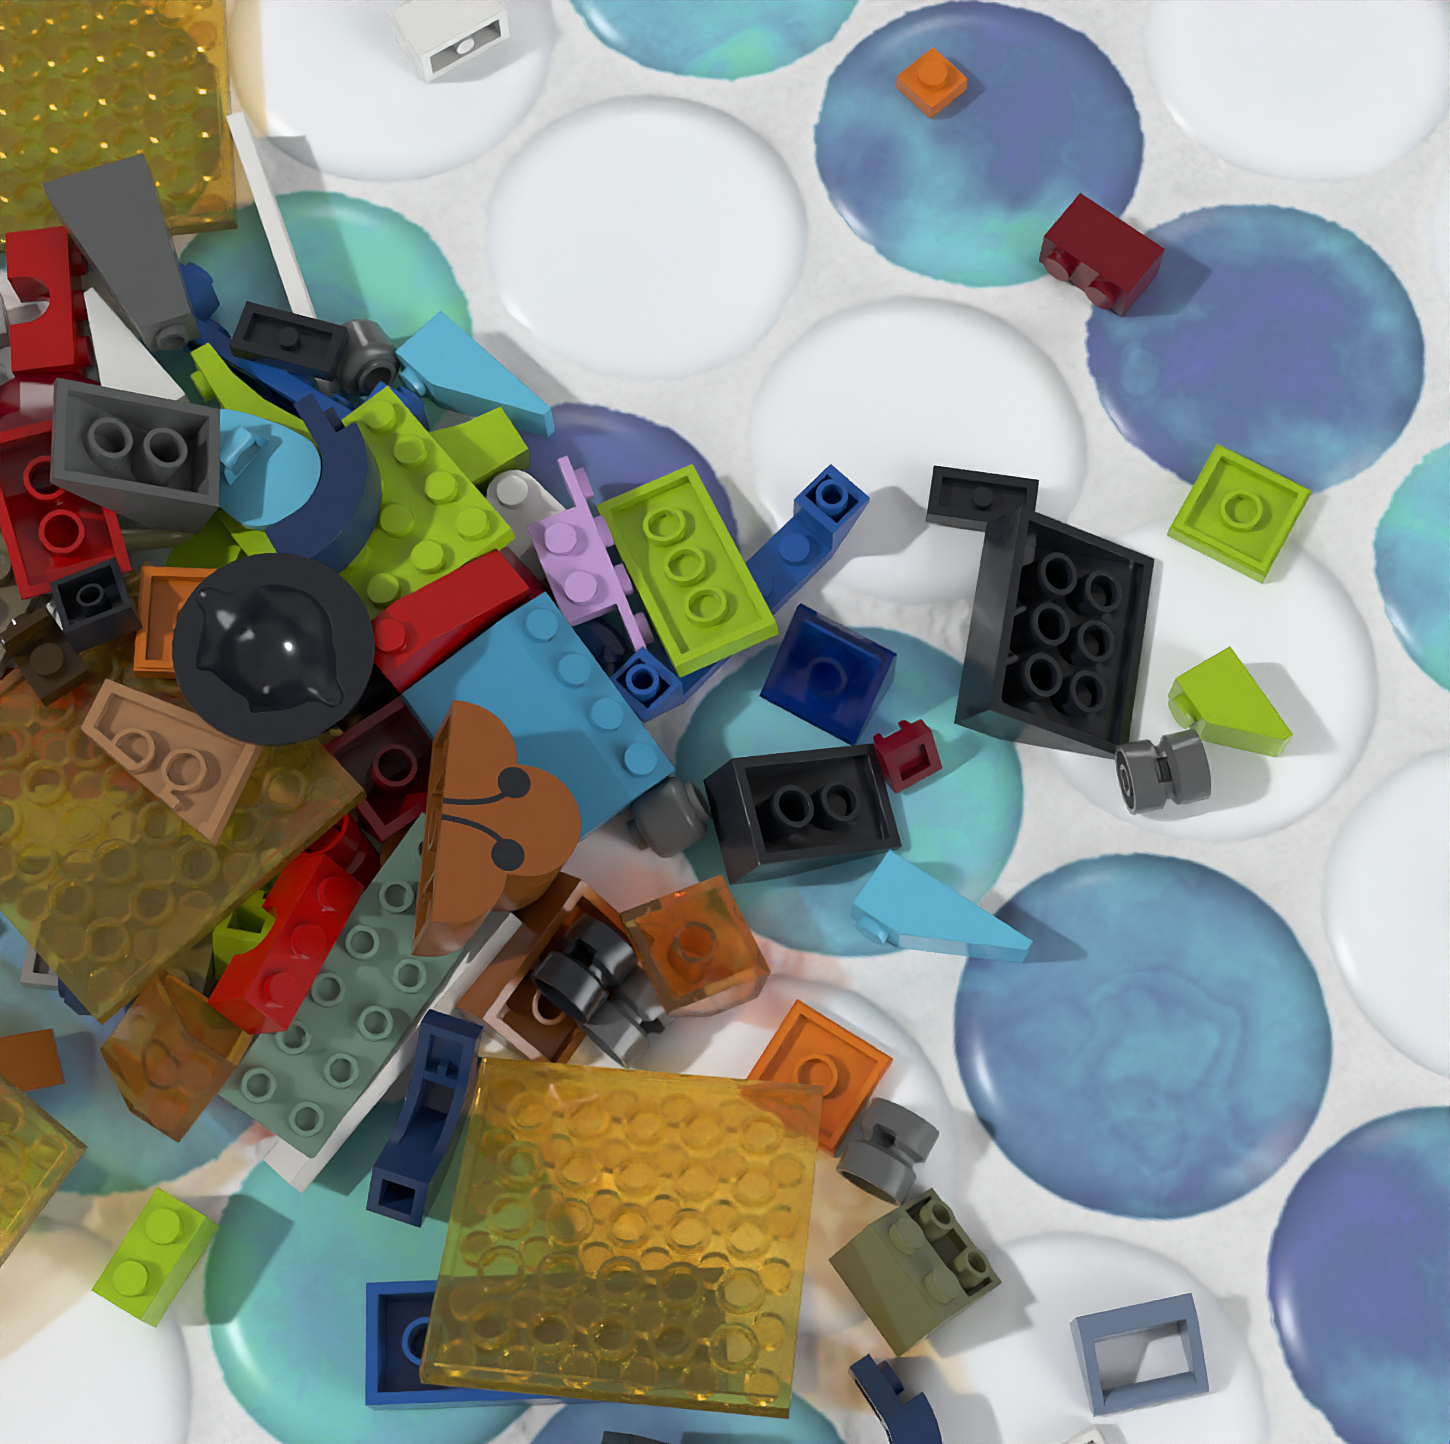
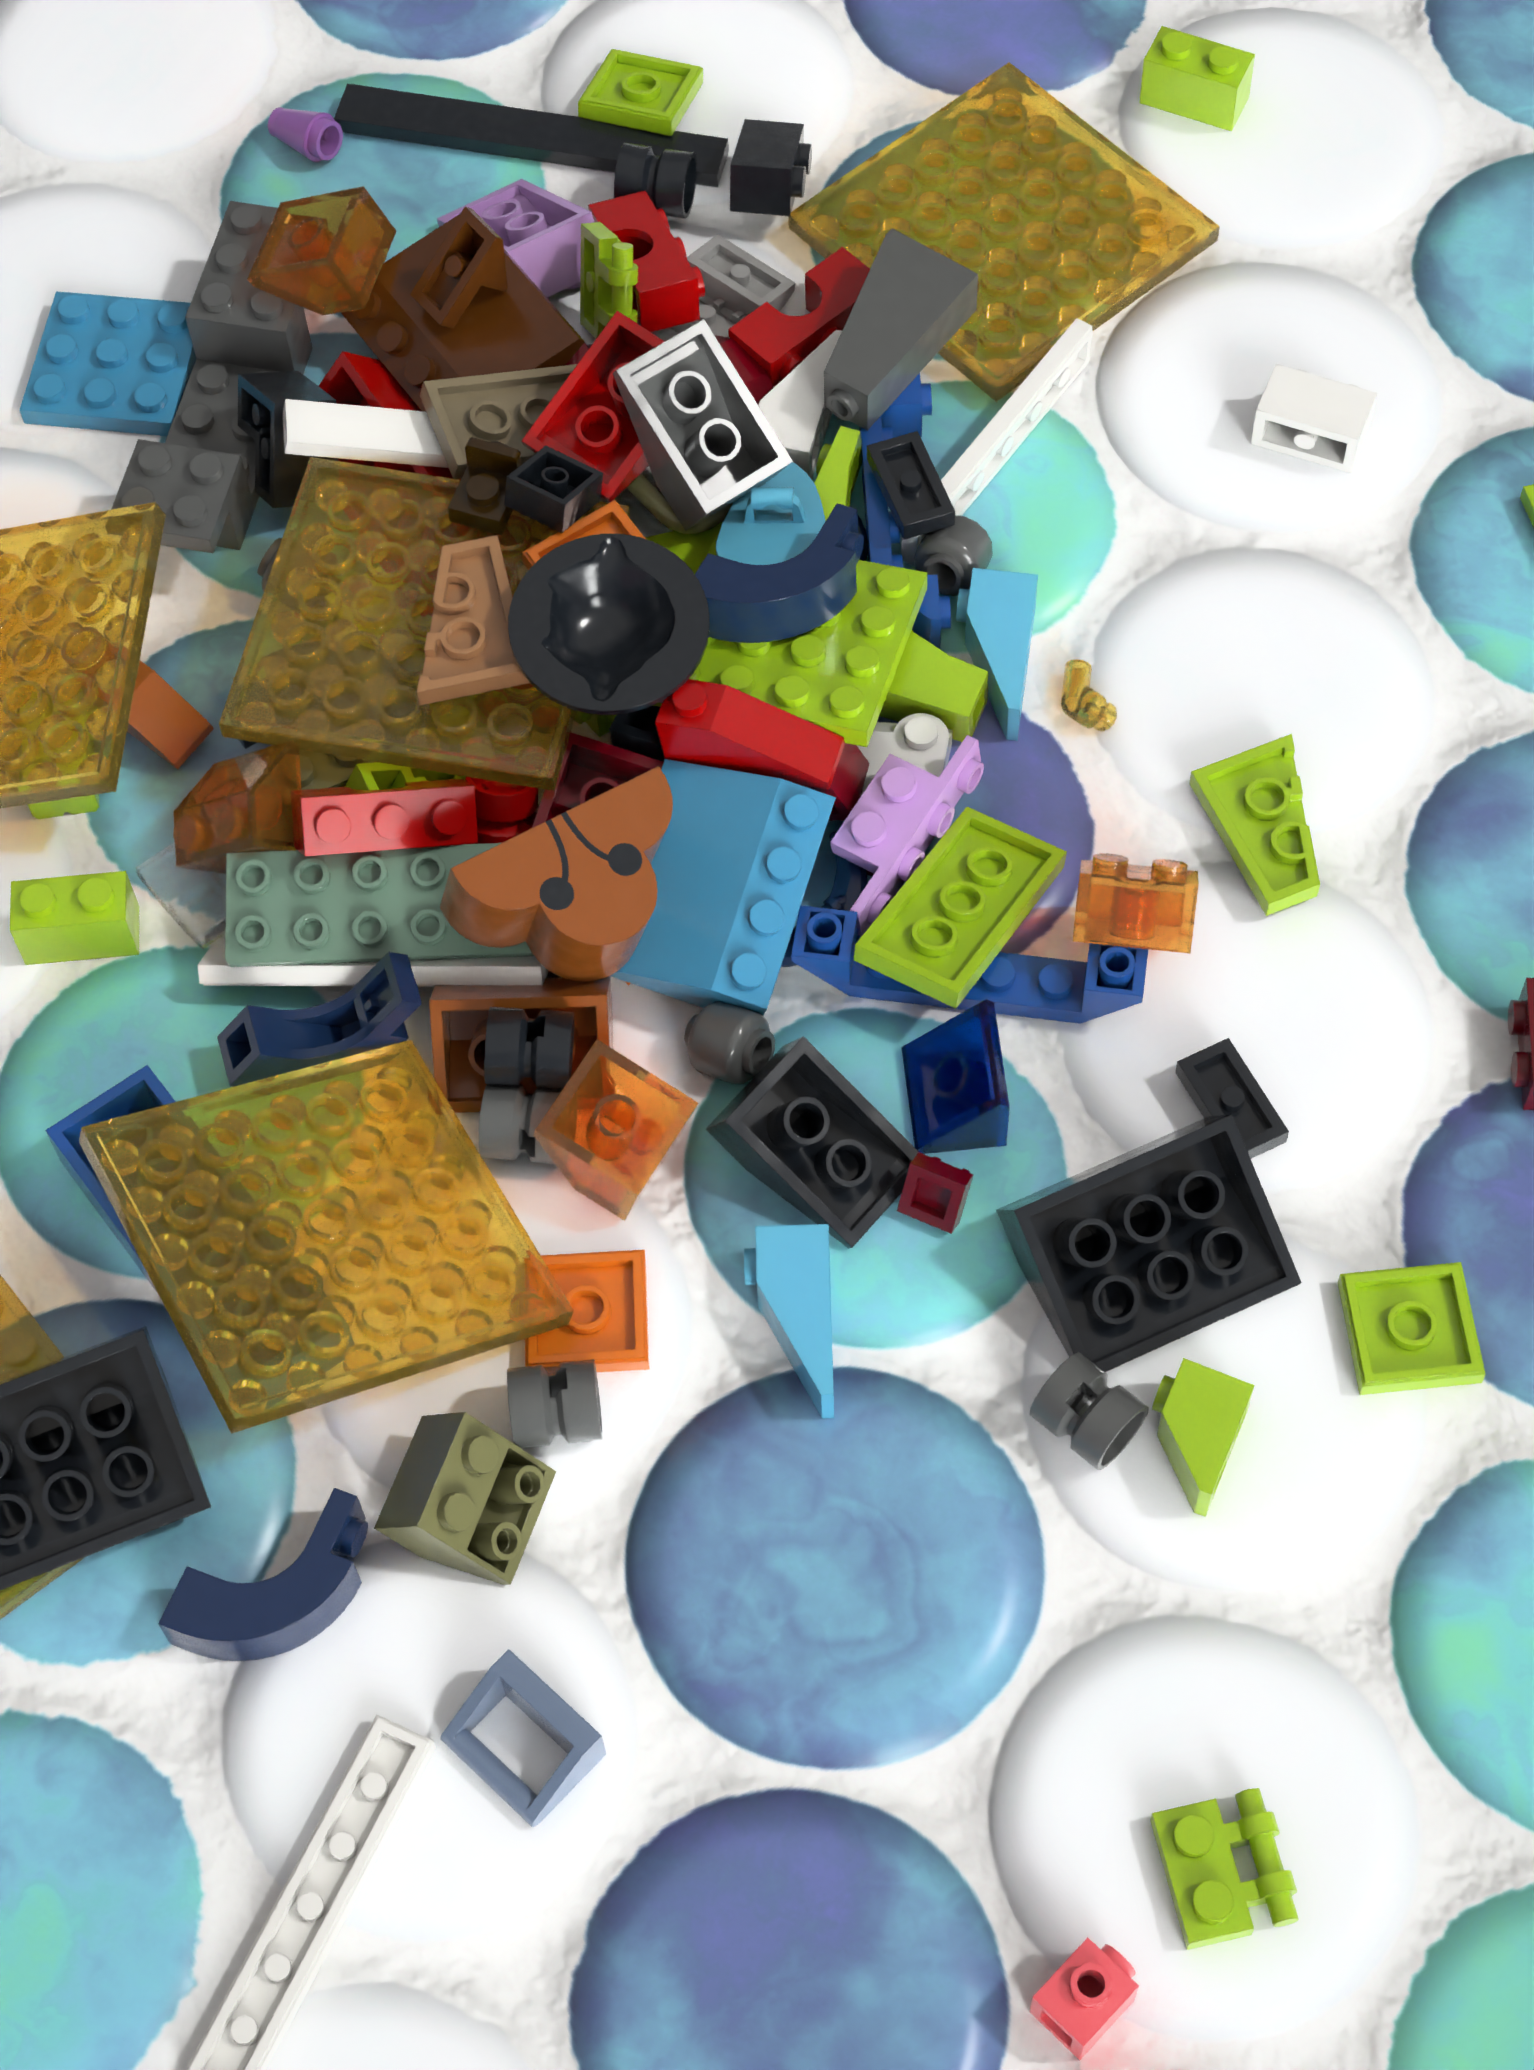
camera: 55 degrees right, 10 degrees down
none -> clear slope [136,836,226,950]
none -> clear yellow arm [1061,659,1117,732]
none -> clear orange slope [1072,853,1199,954]
none -> lime wing [1189,734,1320,916]

